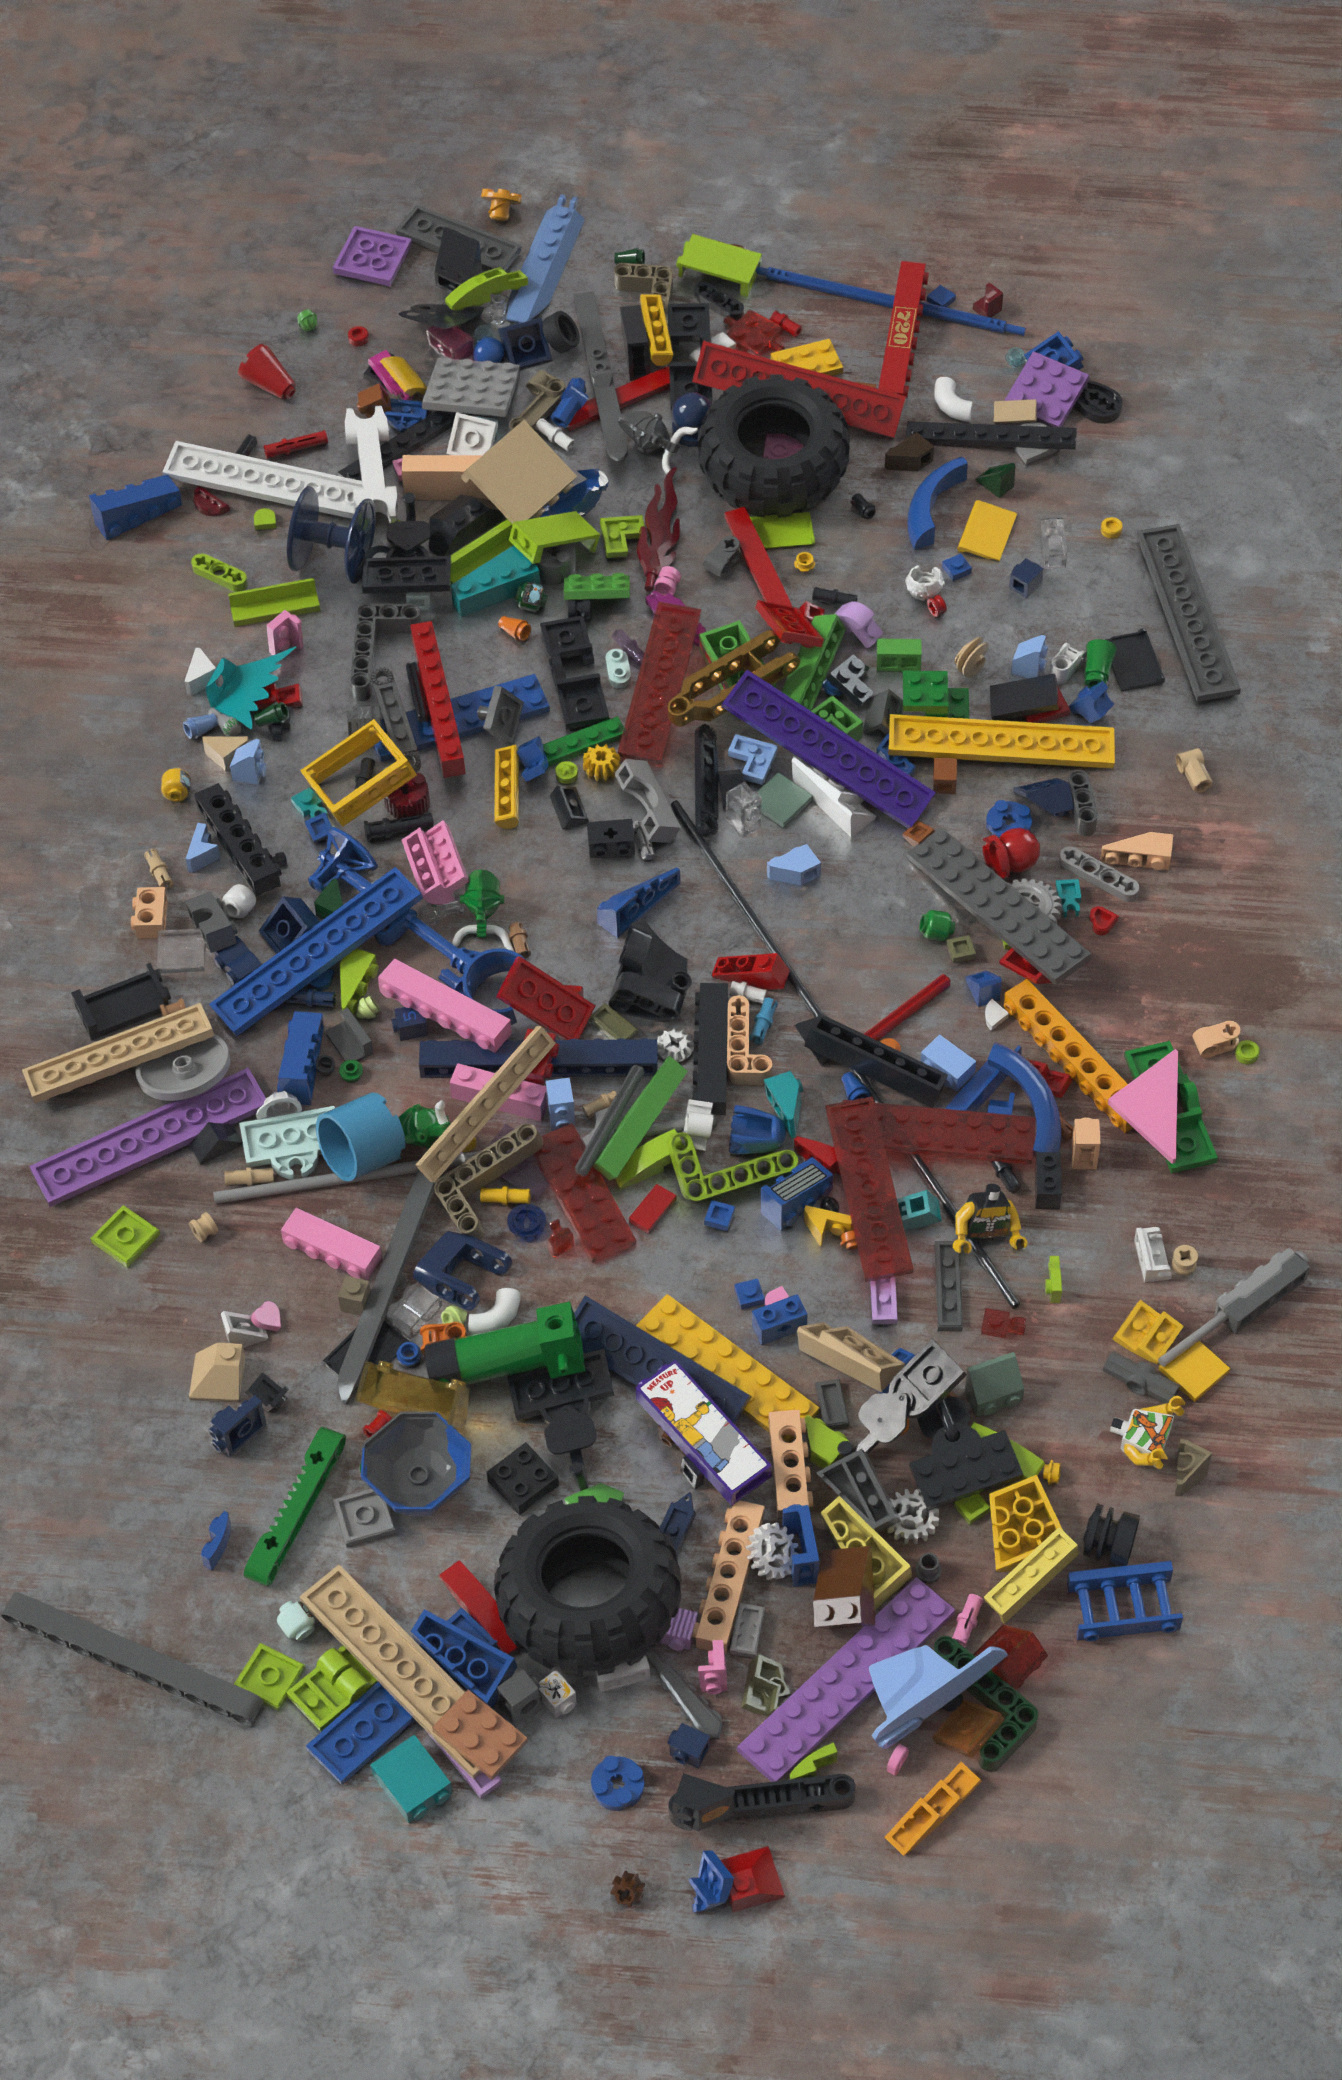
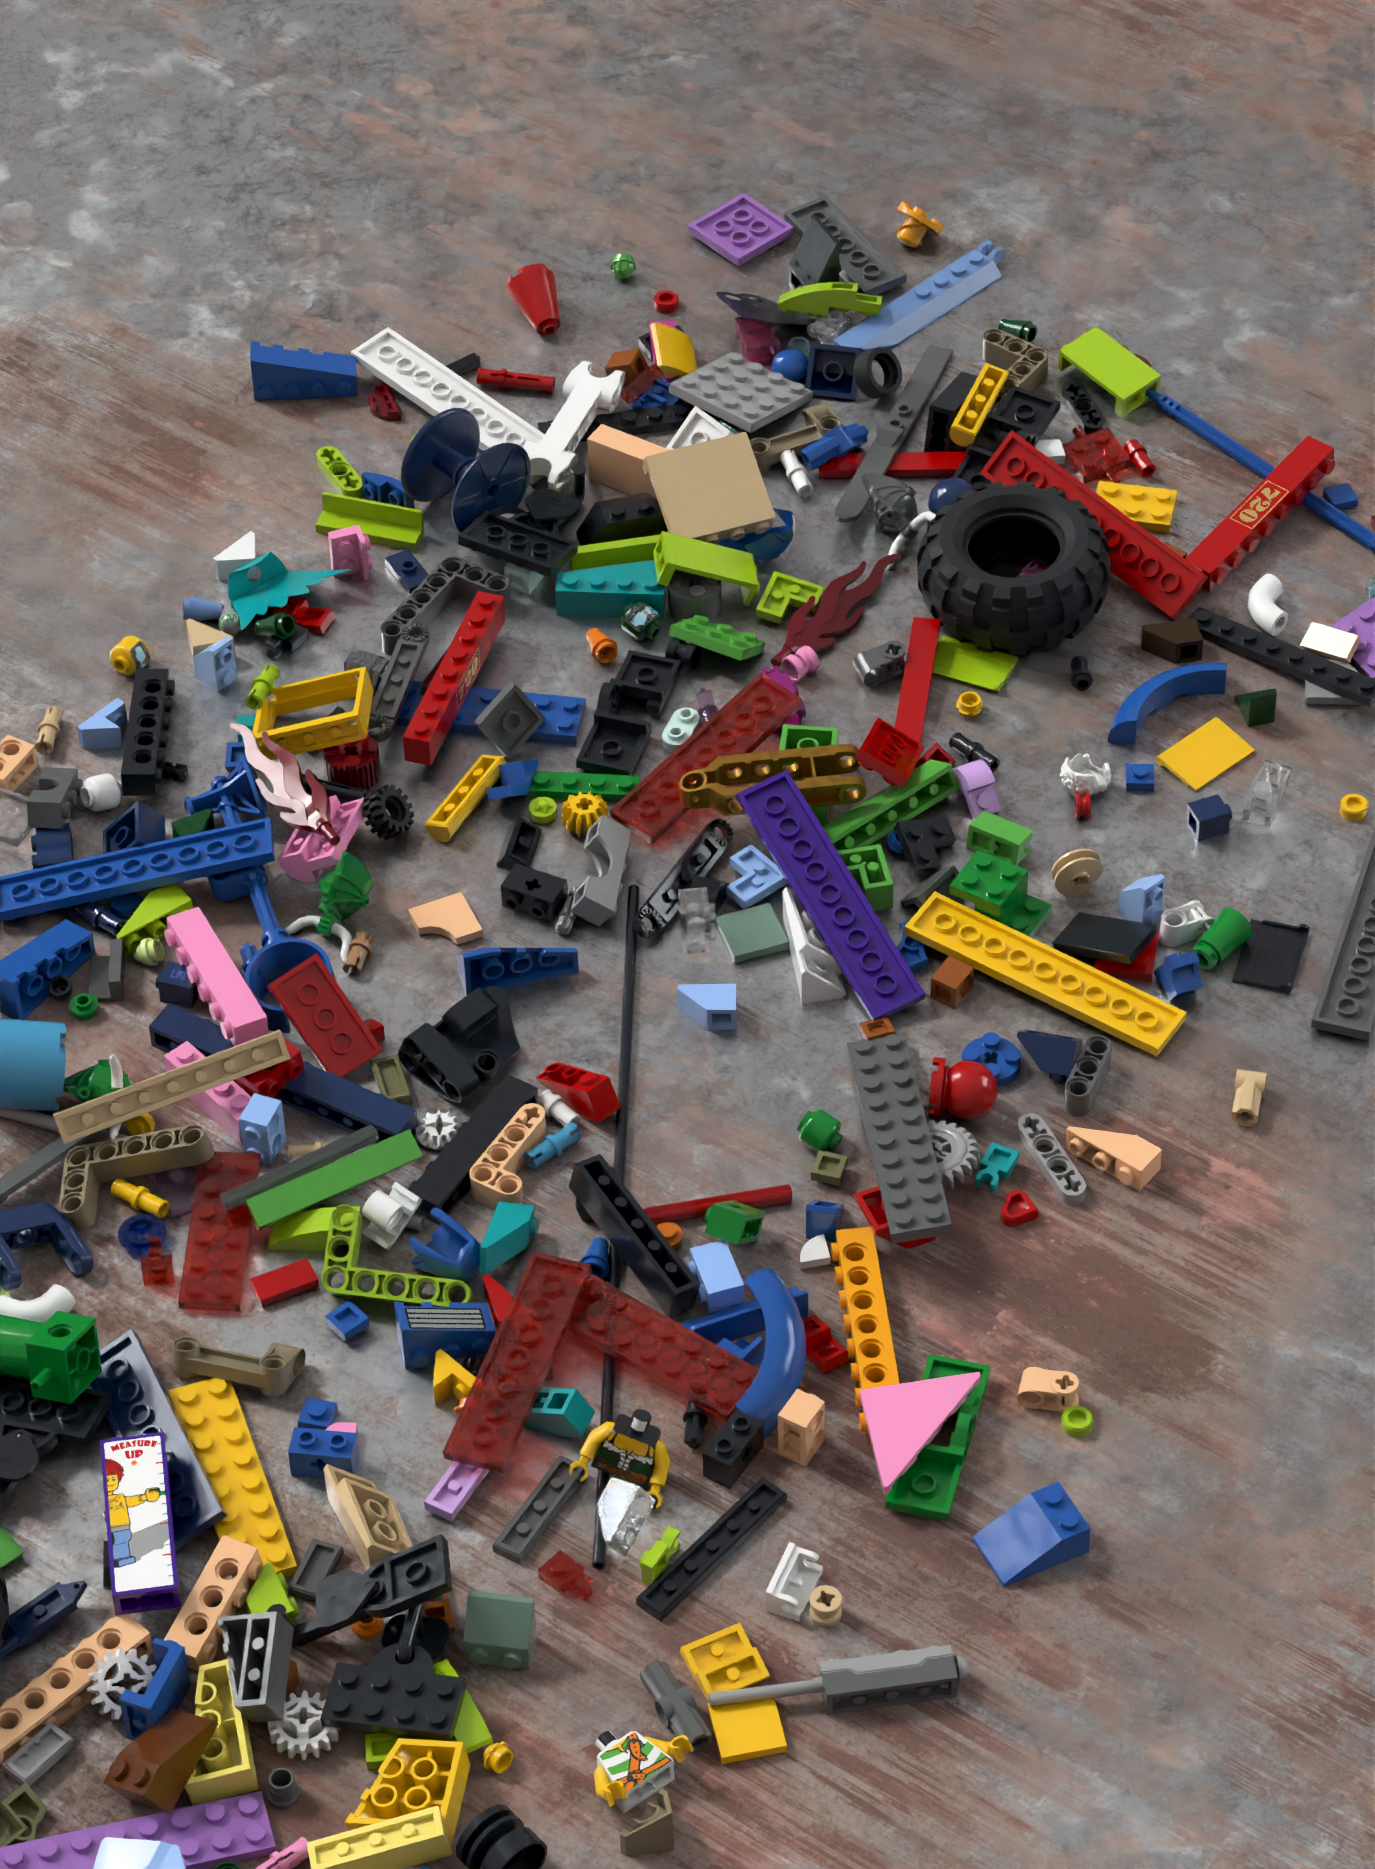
camera: 30 degrees right, 10 degrees down
none -> dark tan piece [172,1336,306,1396]
none -> piece [229,723,340,846]
none -> lime pin [245,664,280,710]
none -> blue slope [361,472,415,509]
none -> black tyre [361,785,414,840]
none -> dark blue plate [385,549,429,595]
none -> light nougat tile [408,892,483,945]
none -> clear slope [596,1477,655,1557]
none -> clear red axle [620,364,663,404]
none -> black tile [636,1477,787,1622]
none -> green brick [704,1200,766,1245]
none -> slope [972,1482,1091,1587]

